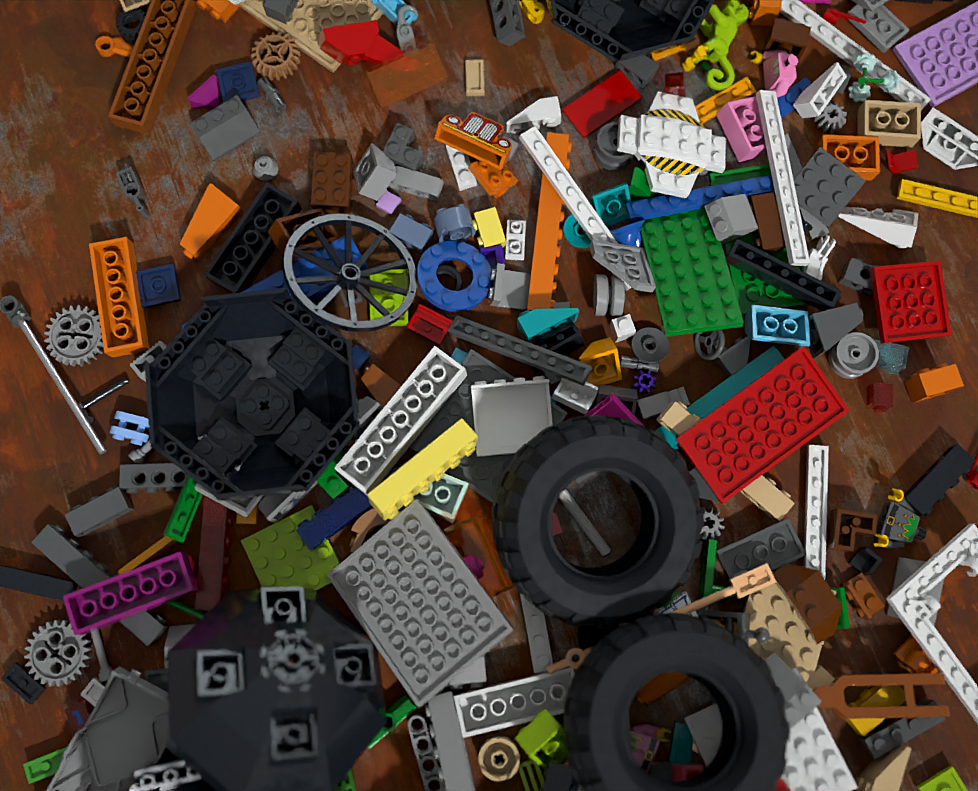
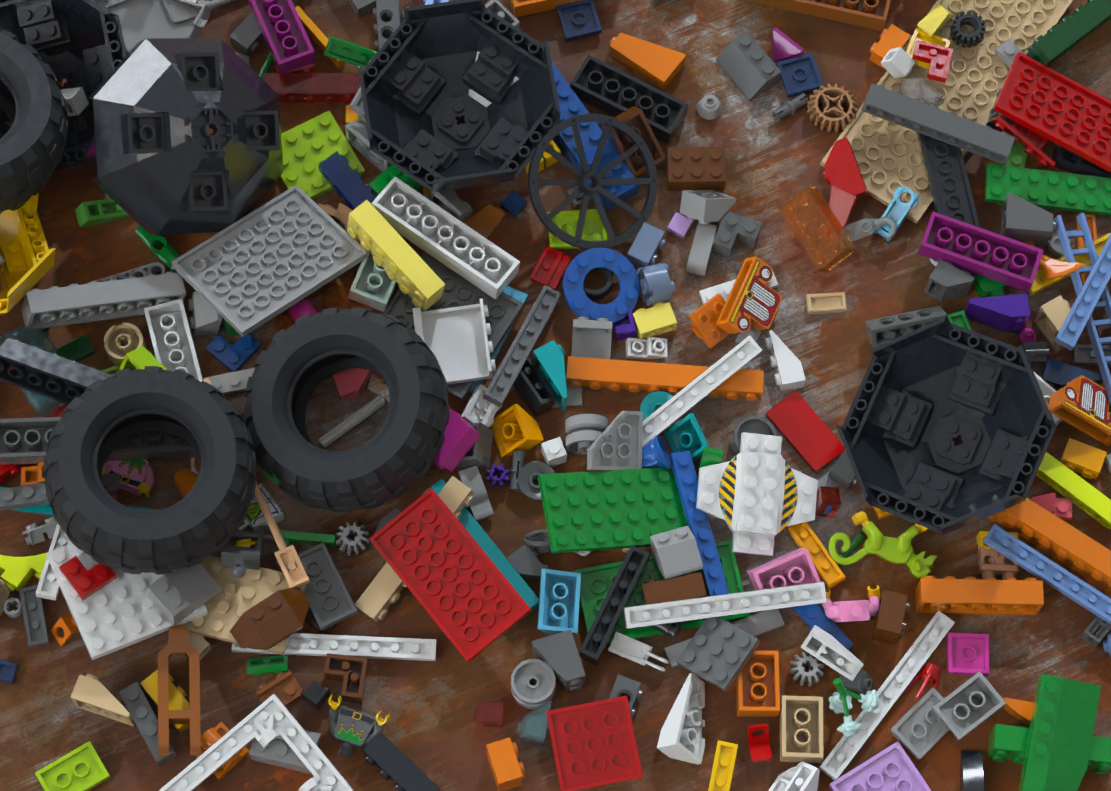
camera: 85 degrees right, 10 degrees down
none -> blue plate [205,334,261,372]

